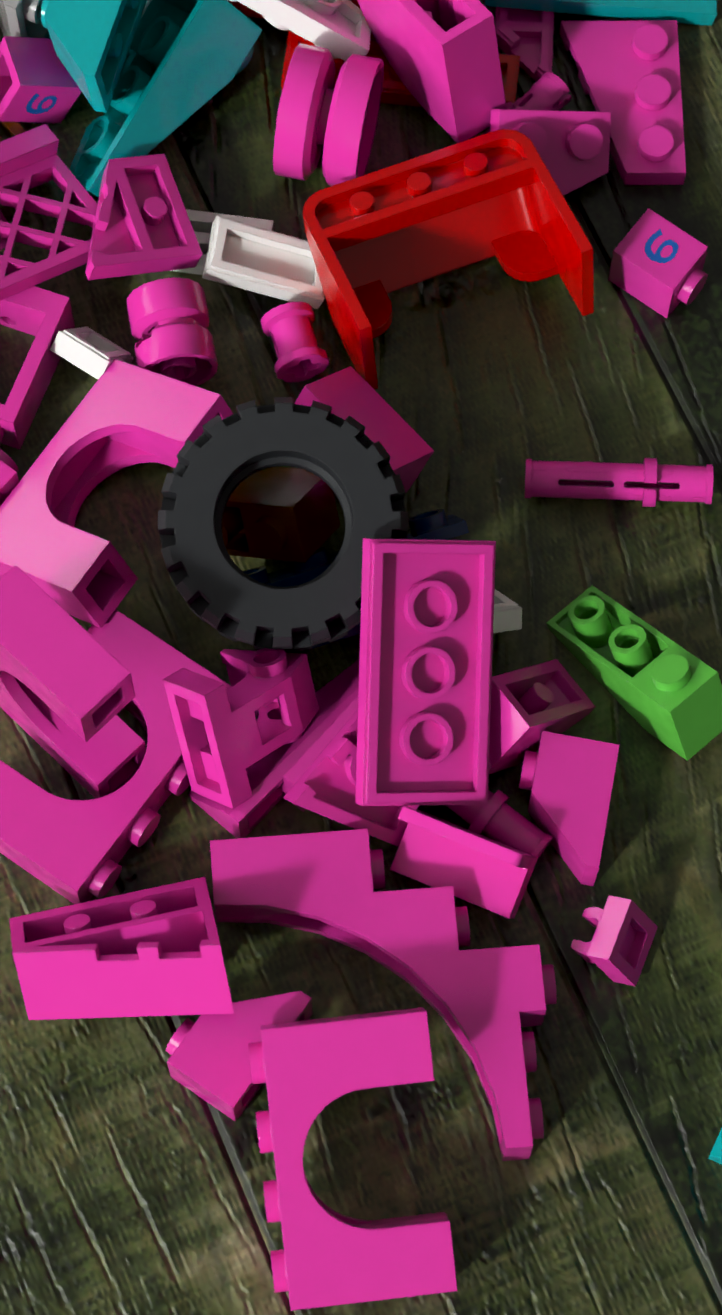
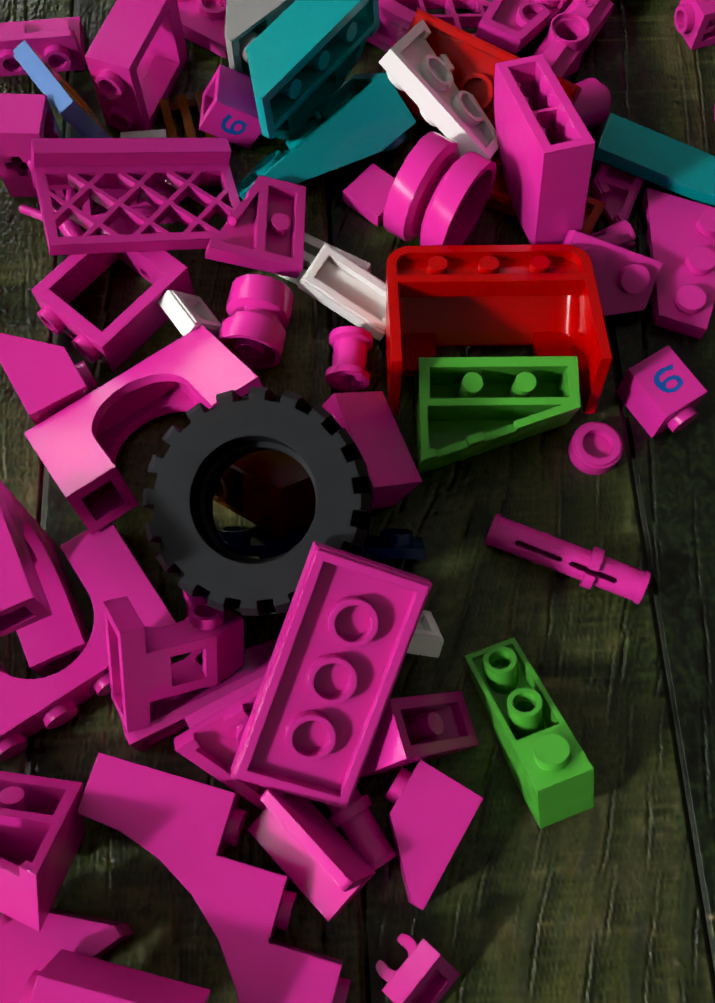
camera: 20 degrees right, 0 degrees up
none -> dark pink tile [343,163,395,227]
none -> bright green wedge [414,356,581,474]
none -> dark pink tile [568,422,623,475]

